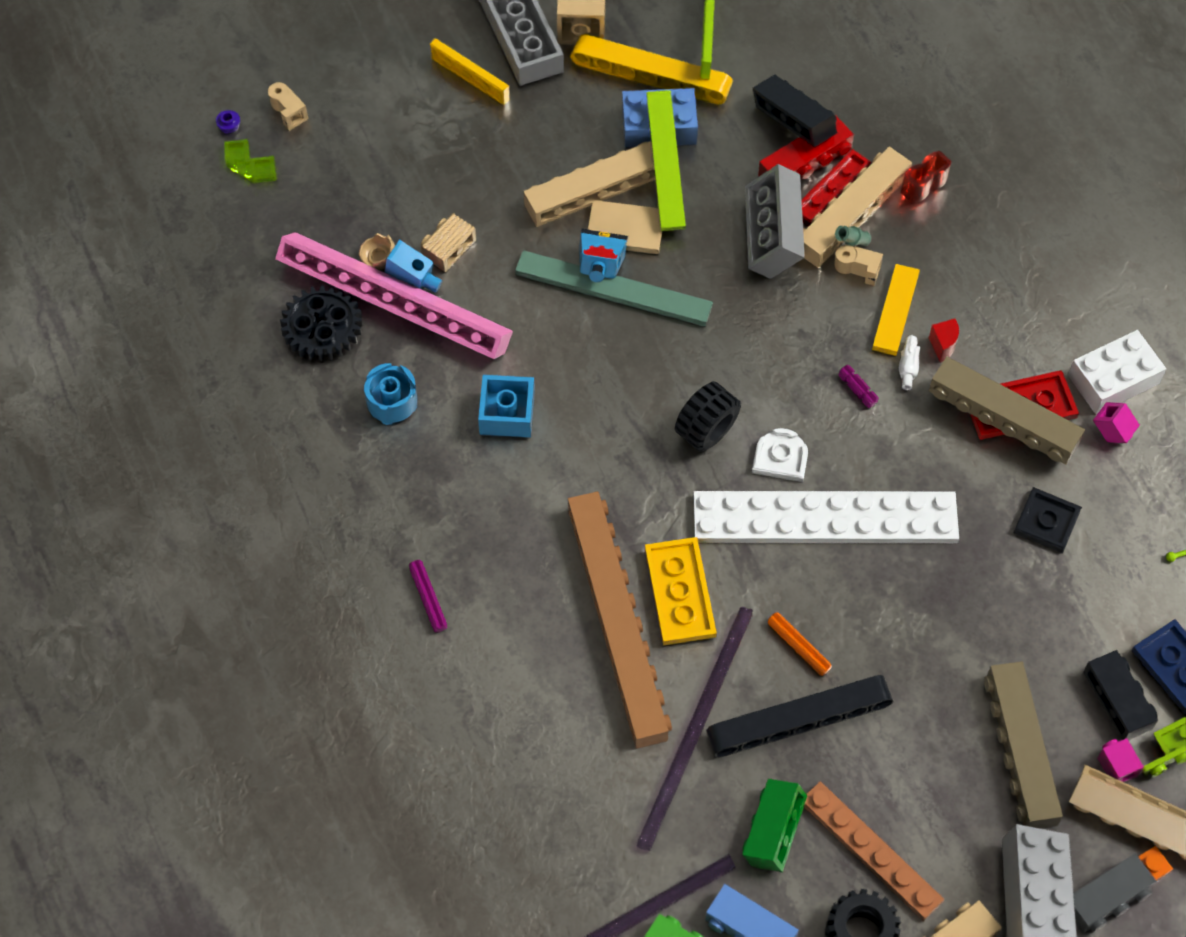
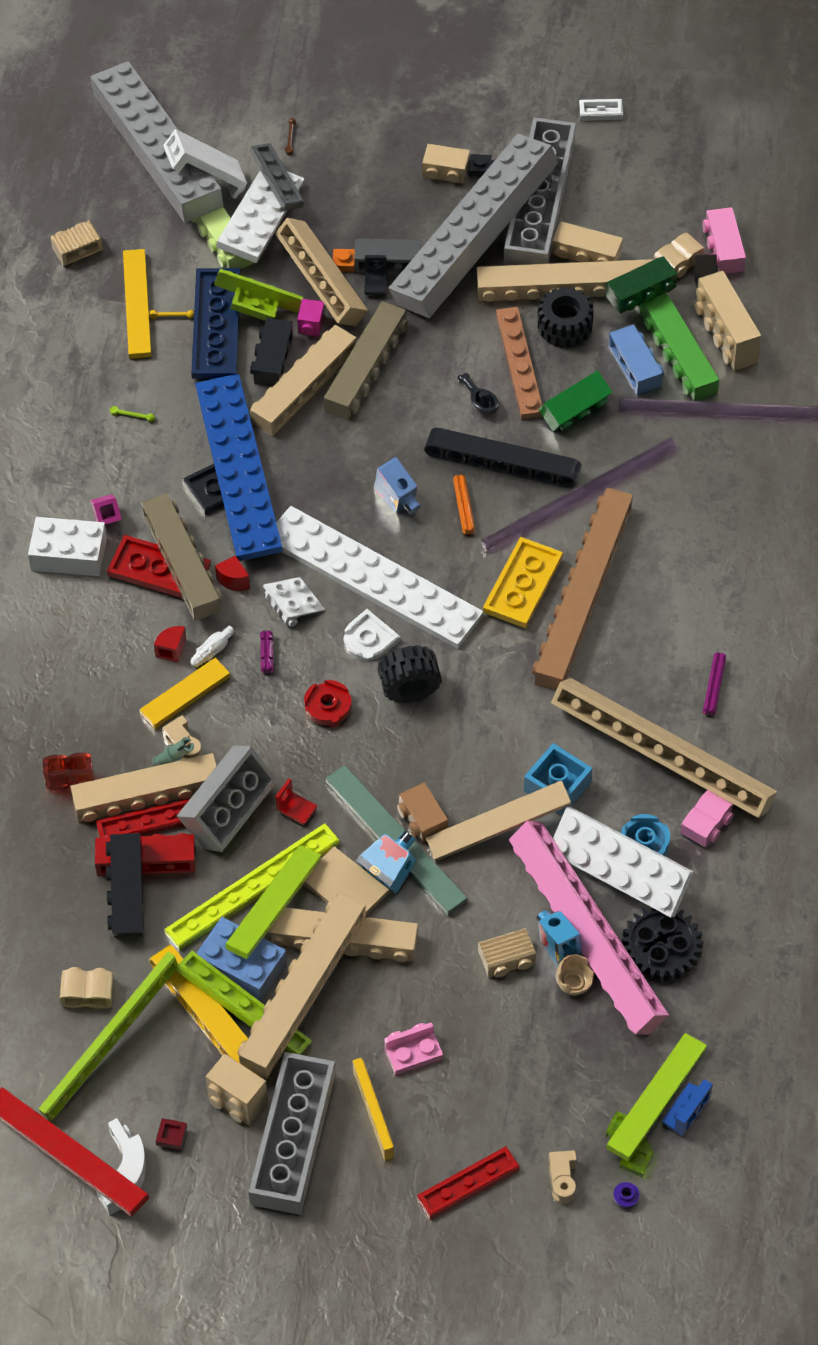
camera: 145 degrees left, 5 degrees down
none -> tan brick [60,967,114,1008]
none -> neon yellow tile [165,823,340,951]
none -> lime tile [176,951,312,1055]
none -> blue plate [195,374,283,561]
none -> red brick [215,556,250,591]
none -> tan brick [237,893,366,1079]
none -> tan brick [250,325,356,436]
none -> white hinge [263,577,325,627]
none -> red bracket [275,779,317,825]
none -> red plate [304,680,352,727]
none -> black bracket [364,255,387,295]
none -> medium blue torso [374,457,421,515]
none -> bright pink bracket [384,1022,443,1075]
none -> medium nougat brick [397,782,448,844]
none -> red tile [417,1146,520,1220]
none -> tan tile [426,780,572,861]
none -> black piece [457,373,499,416]
none -> tan brick [551,678,778,818]
none -> white plate [553,807,694,917]
none -> lime tile [606,1033,707,1161]
none -> blue bracket [662,1079,713,1136]
none -> bright pink brick [681,790,734,847]

